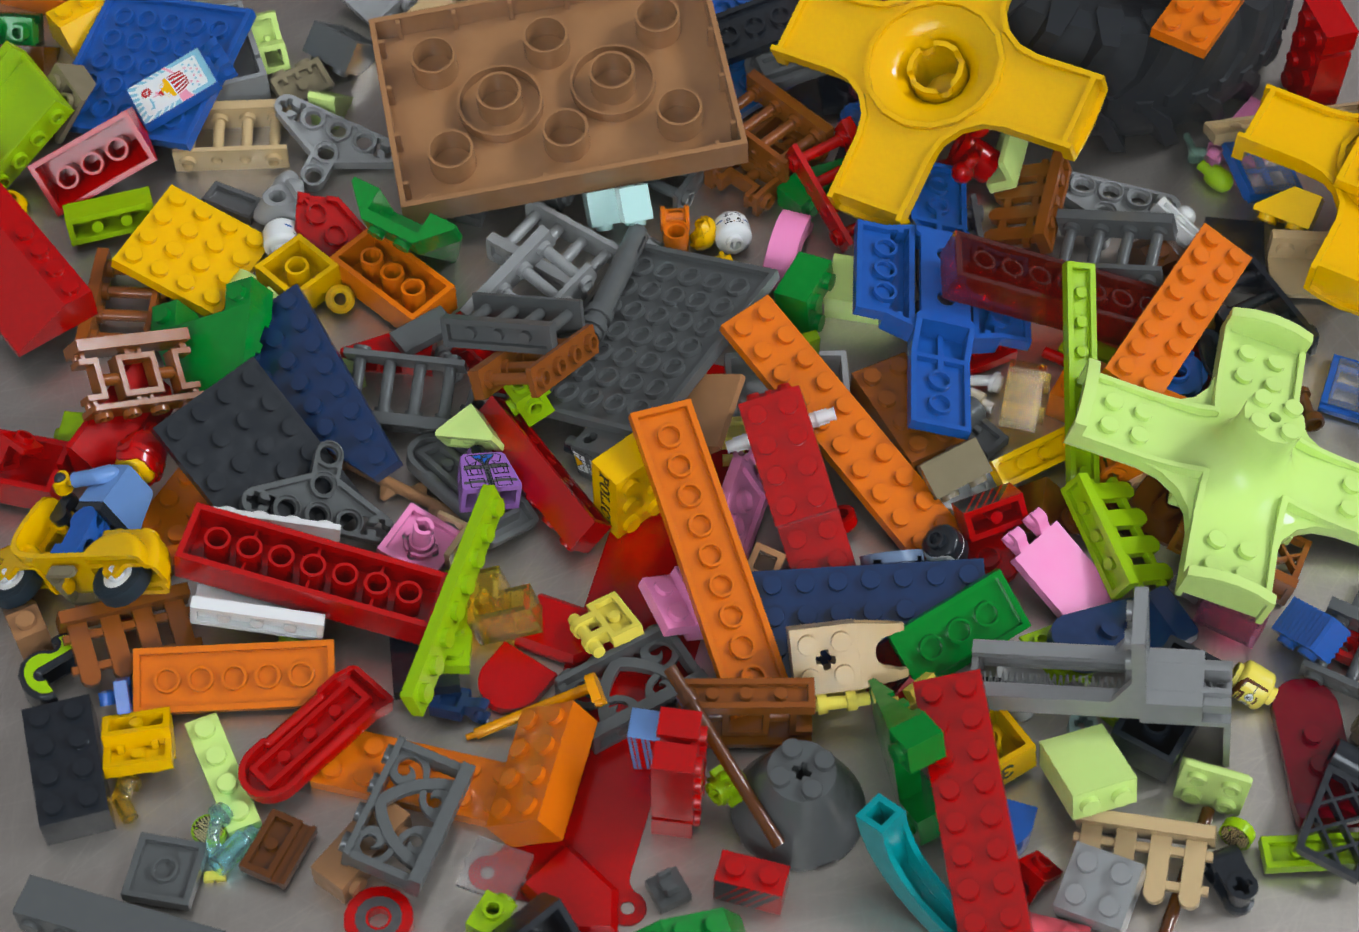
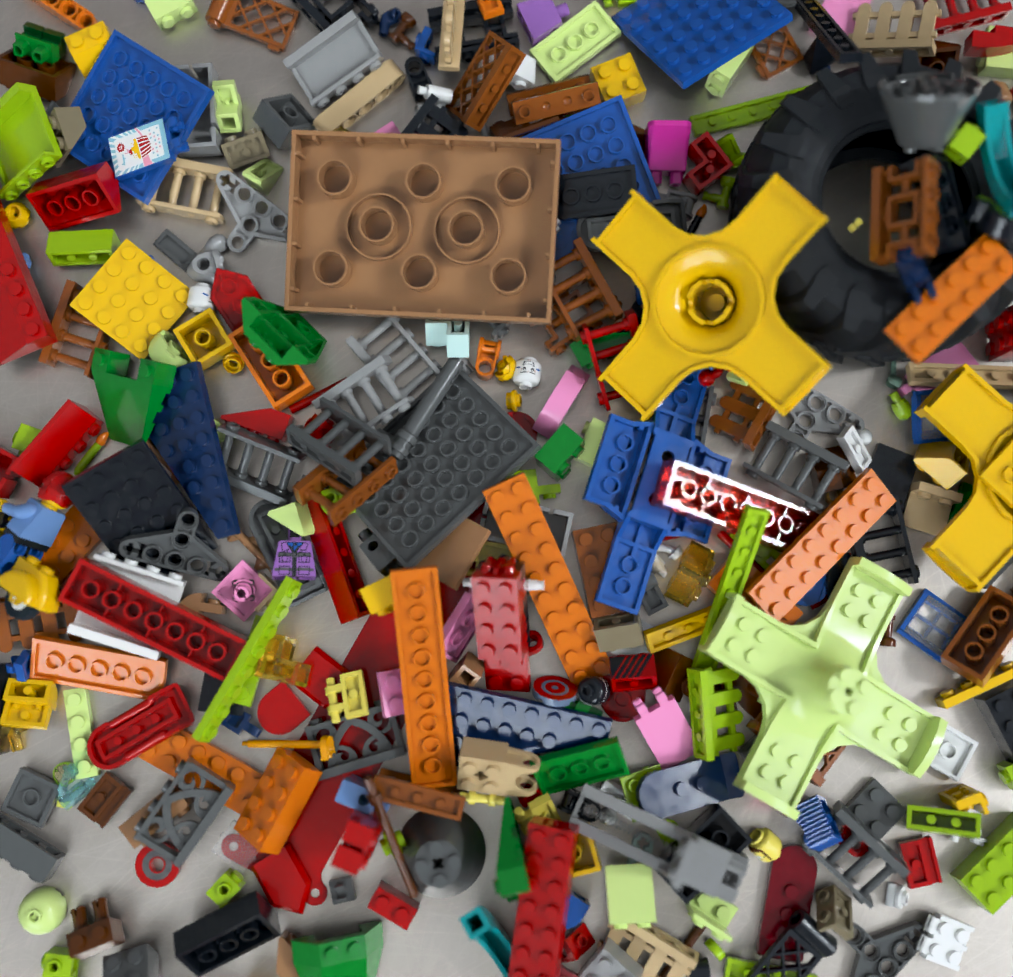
camera: 15 degrees right, 30 degrees up
dark orange fence [63,327,204,423] -> none
dark grey tile [389,305,448,354] -> none

